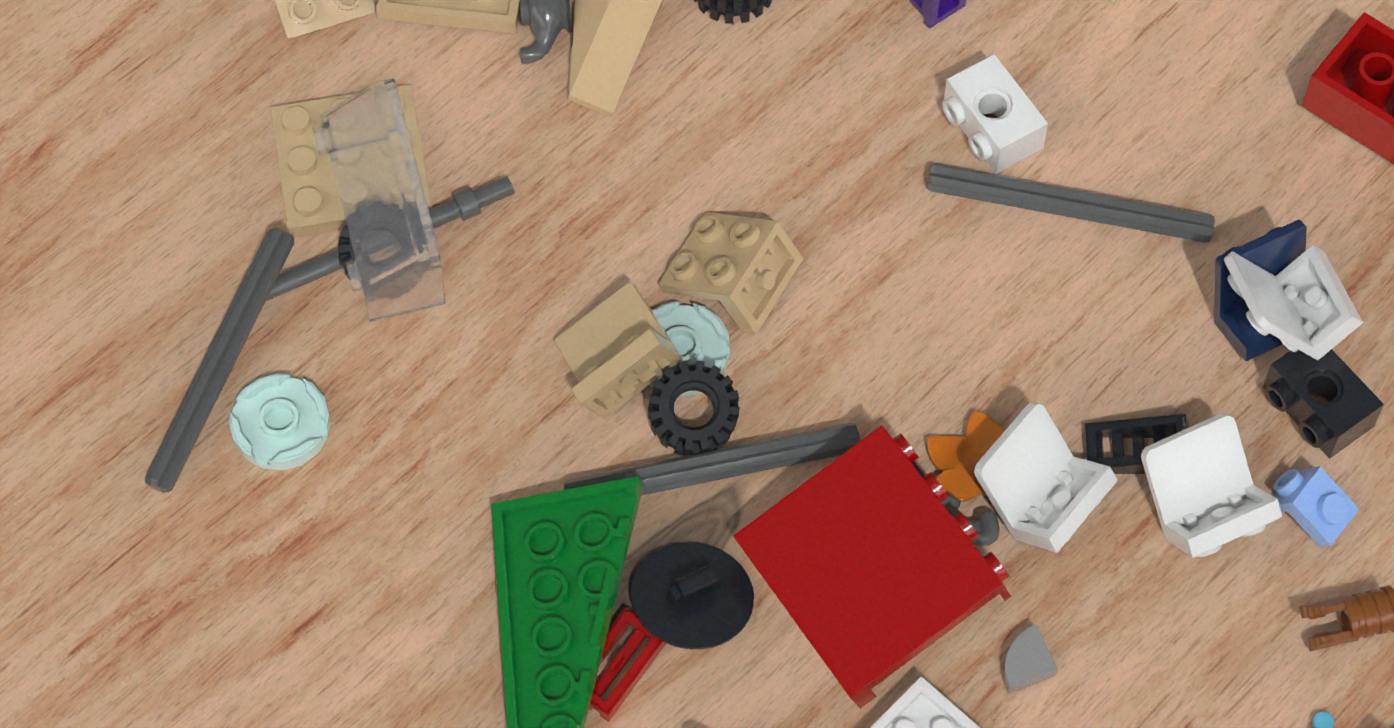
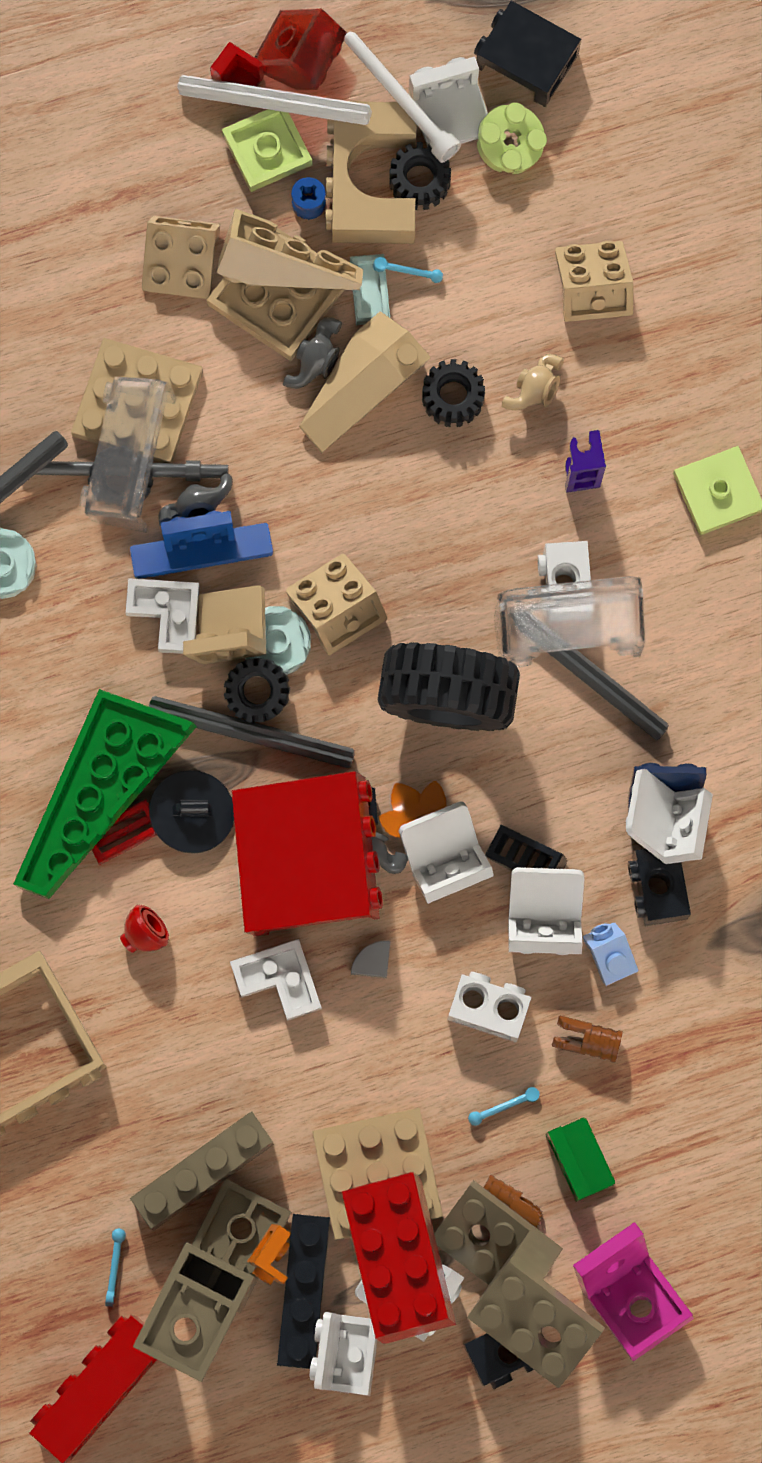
camera: 25 degrees right, 15 degrees up
none -> white plate [126,578,200,654]
none -> blue bracket [130,511,273,579]
none -> dark grey piece [158,474,233,526]
none -> black tyre [377,642,520,731]
none -> white brick [447,972,531,1042]
none -> clear windscreen [494,576,645,667]

